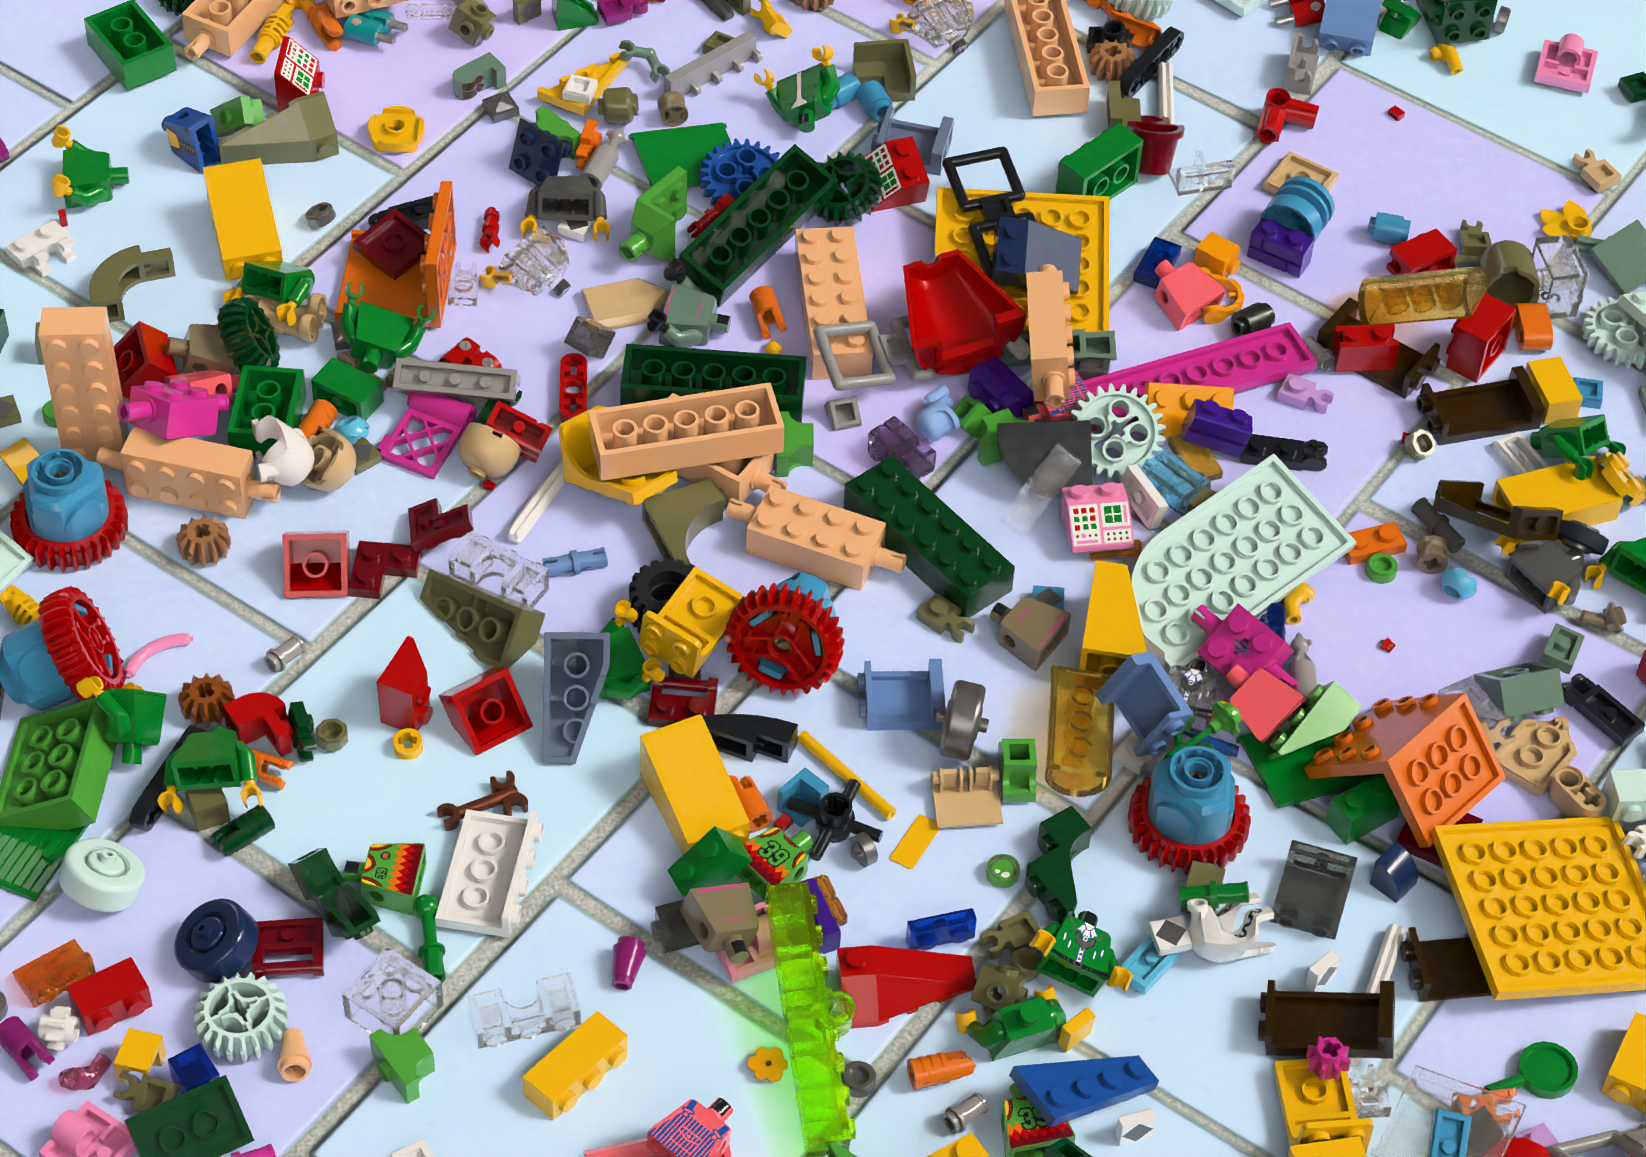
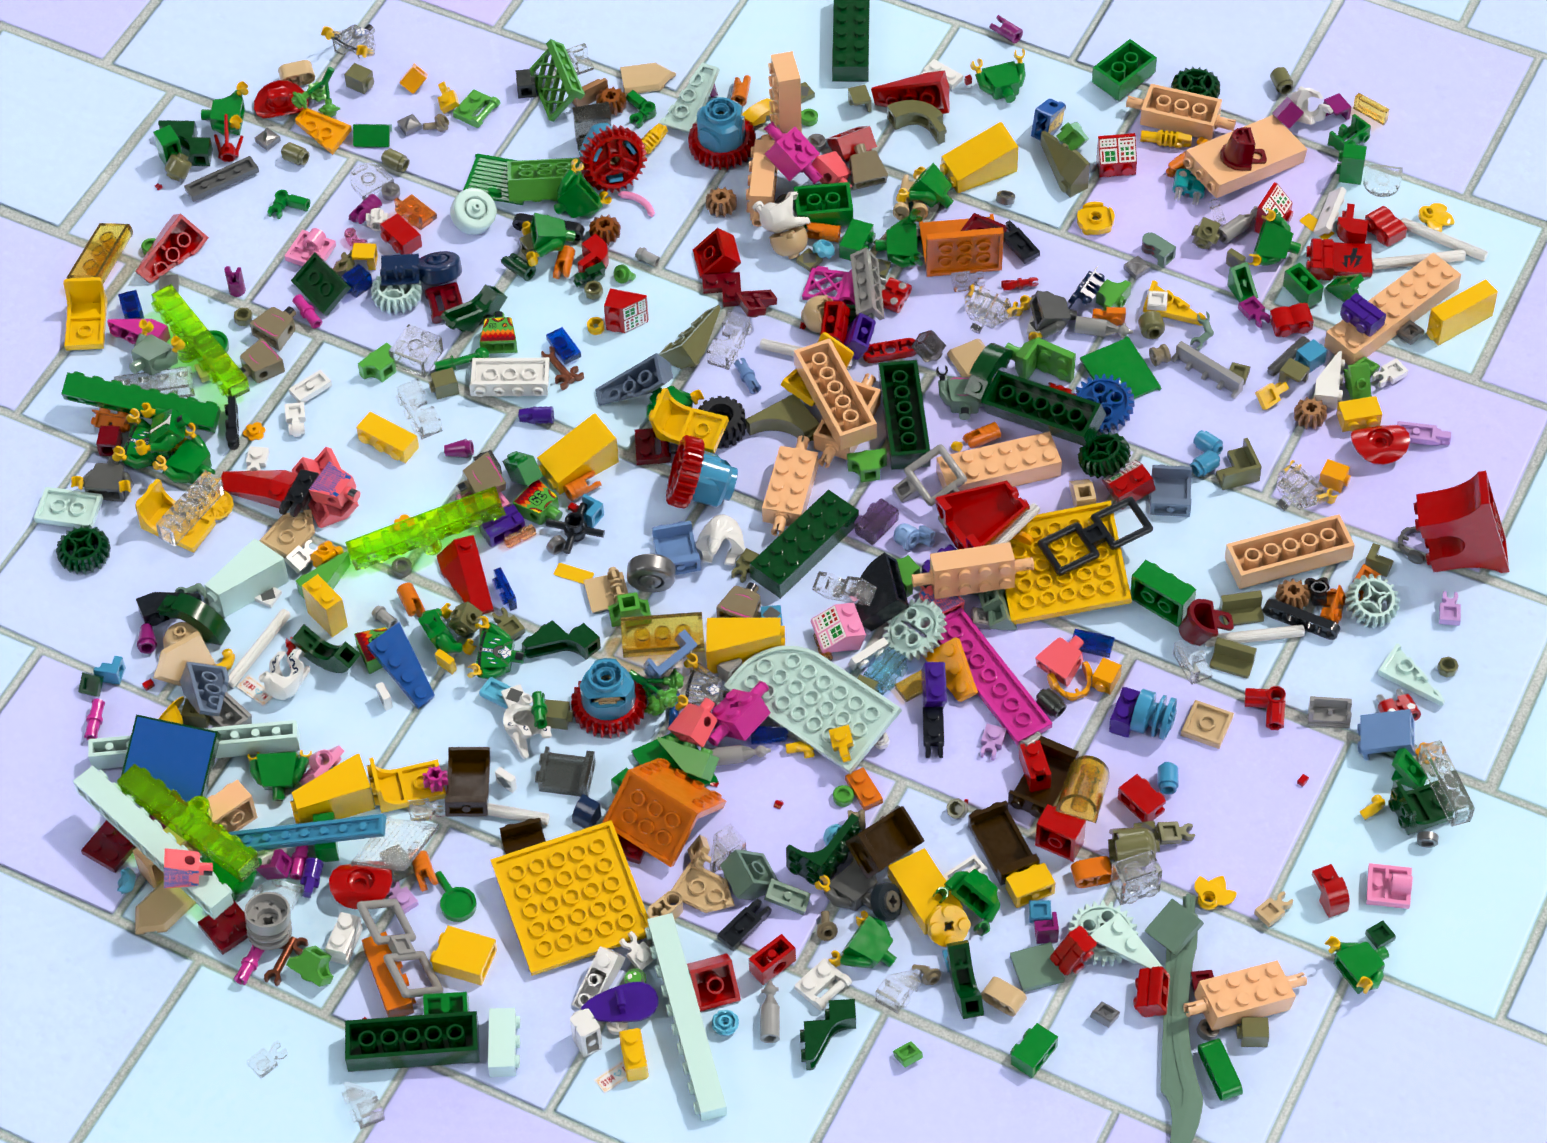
camera: 85 degrees right, 5 degrees up
dark green gear [217,296,280,372] -> none
light nougat cone [277,1028,312,1082] -> none
red slope [438,667,534,755] -> none
black slope [702,714,798,763] -> none
green torso [754,45,840,133] -> none
yellow piece [797,731,897,820] -> none
bright green slope [953,395,992,438] -> none
bright green tile [986,854,1020,888] -> none
slope [991,216,1082,294] -> none
none -> dark blue hinge [380,253,419,286]
none -> olive brick [428,367,459,400]
none -> dark purple hinge [518,406,554,424]
none -> clear blue plate [546,327,582,365]
none -> bright green plate [613,264,636,283]
none -> white piece [696,514,745,566]
none -> dark green bracket [786,813,860,885]
none -> yellow plate [829,725,854,763]
none -> dark purple brick [844,313,876,360]
none -> red wedge [871,70,950,114]
none -> dark green arch [963,343,1014,400]
none -> magenta panel [1034,912,1059,944]
none -> tan slope [1069,479,1096,507]
none -> olive panel [1209,637,1257,679]
none -> red brick [1311,864,1350,918]

